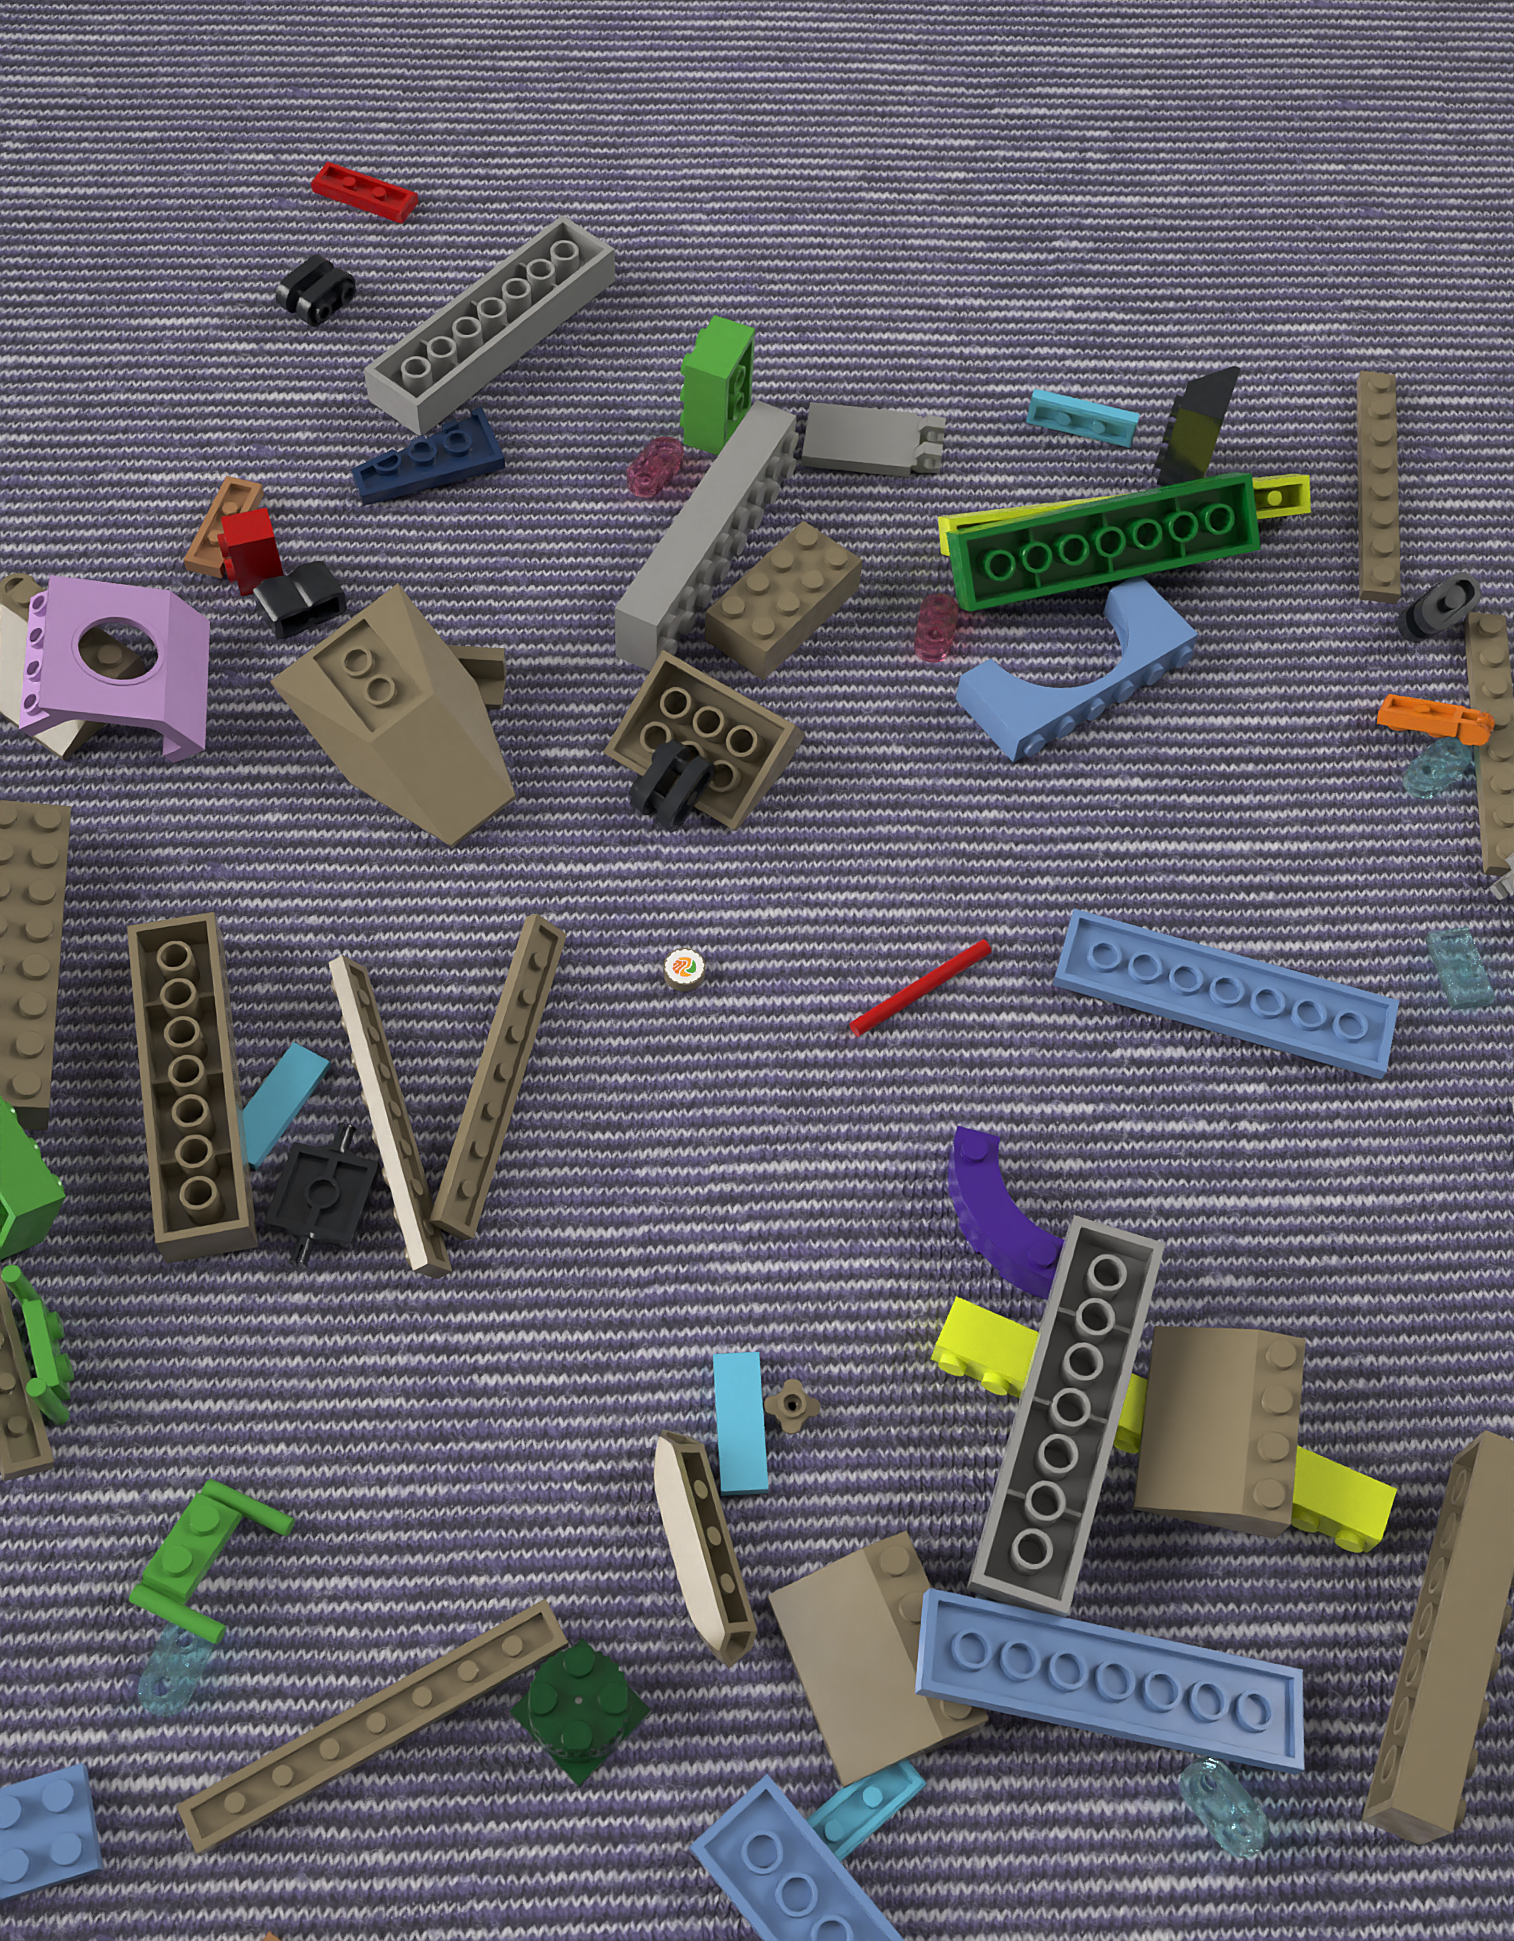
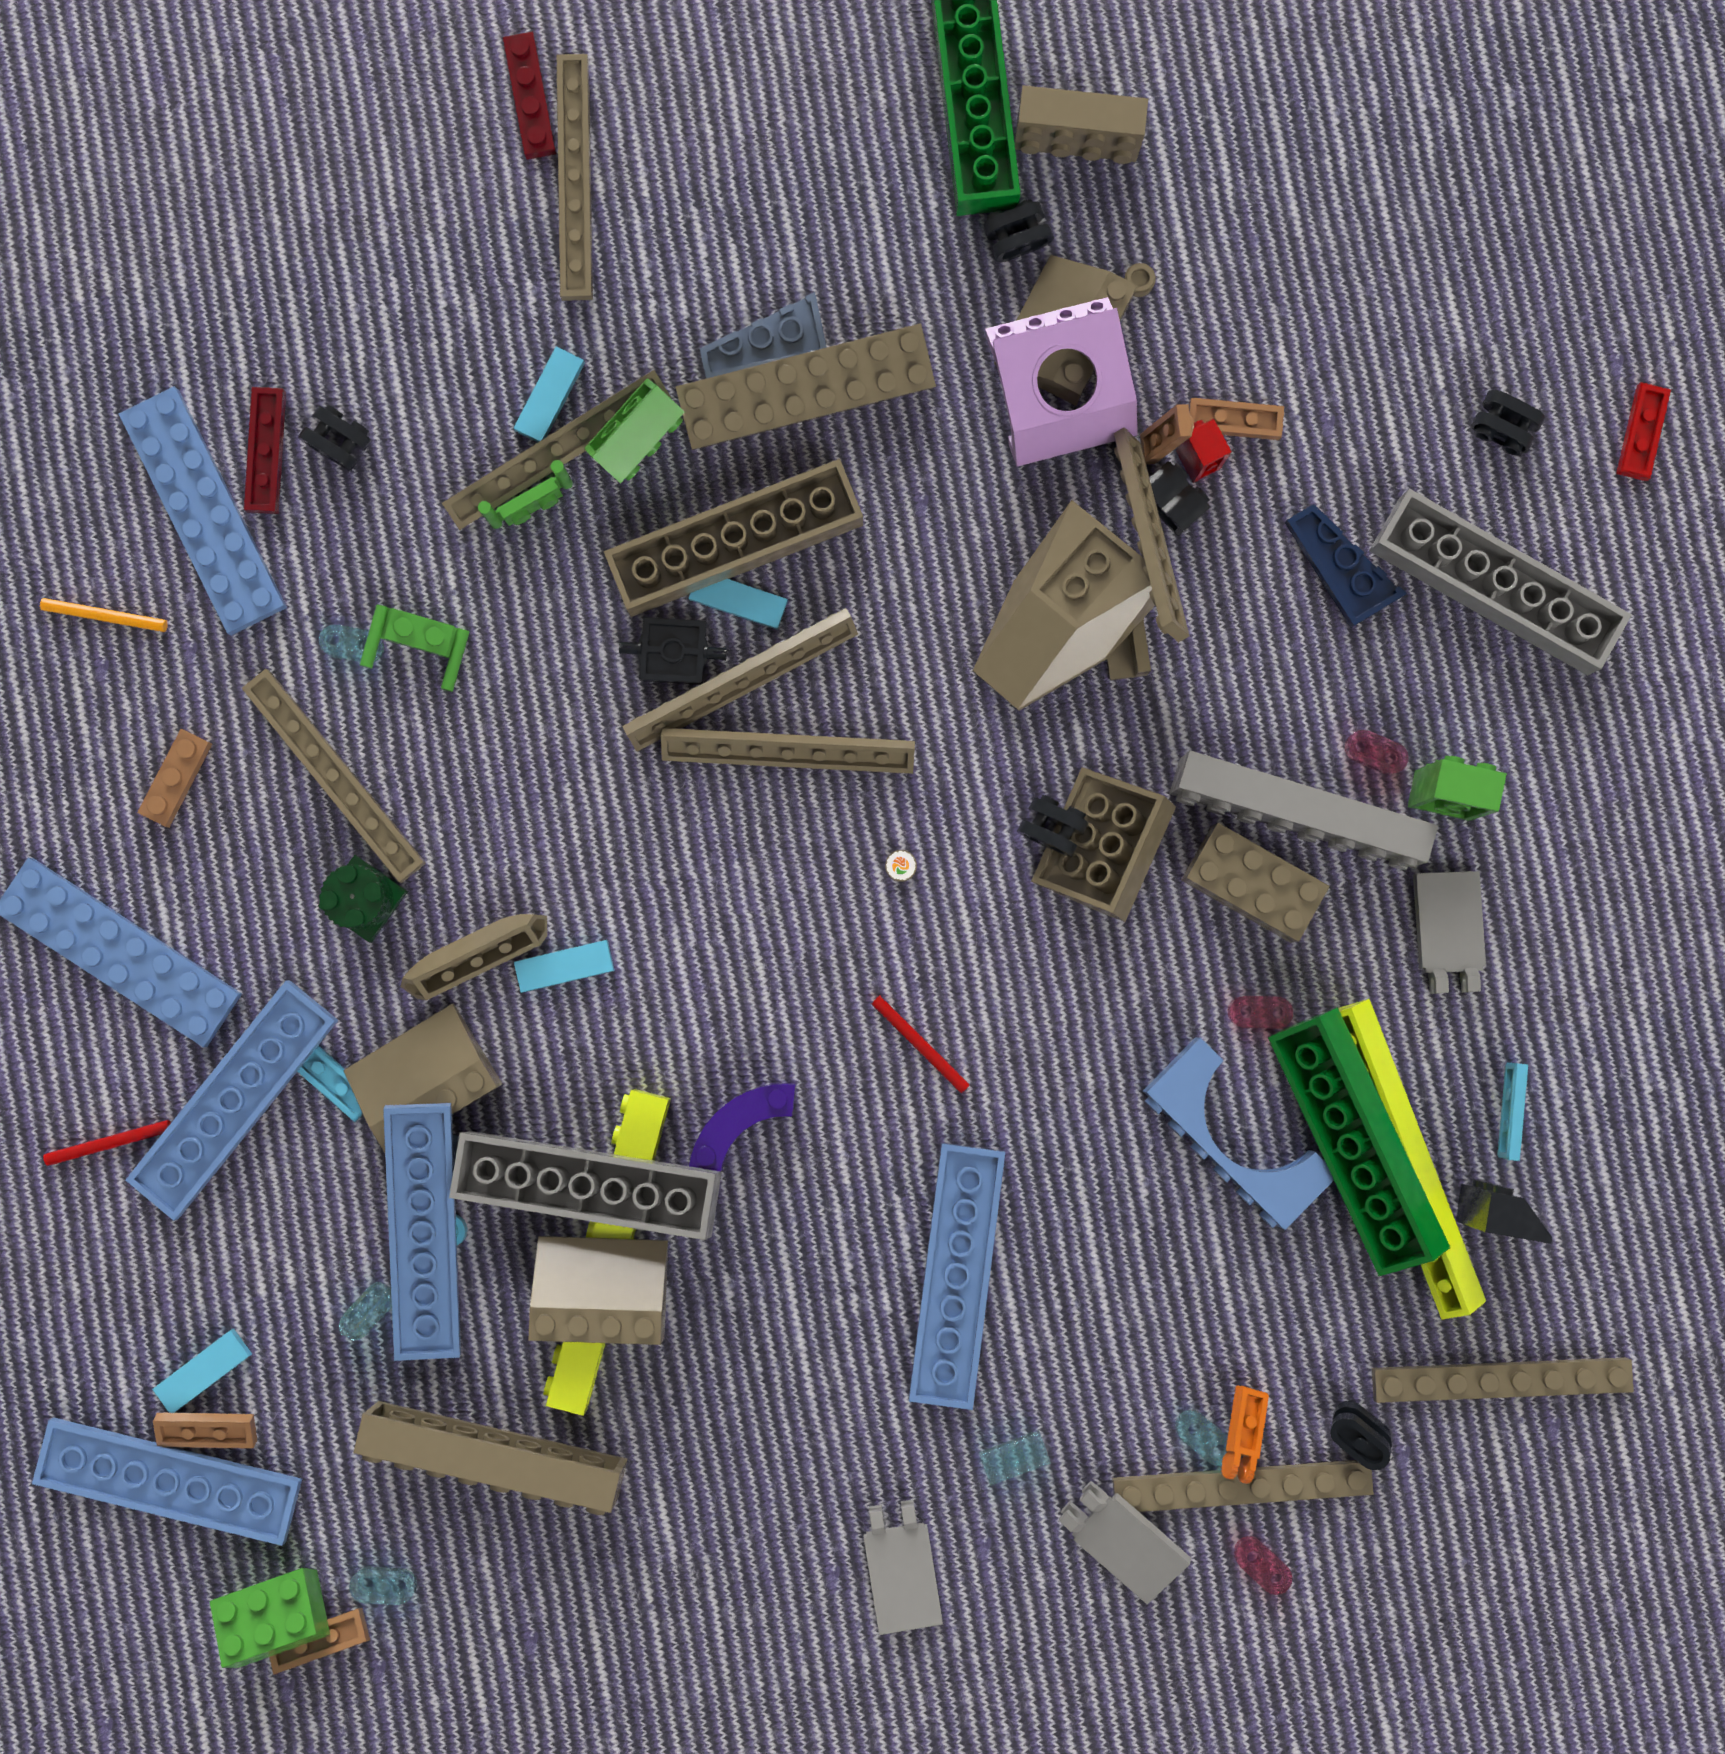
camera: 85 degrees right, 25 degrees up
dark tan plate [764,1379,820,1435] -> none
none -> dark tan plate [1114,427,1190,643]
none -> medium nougat plate [1140,404,1194,464]

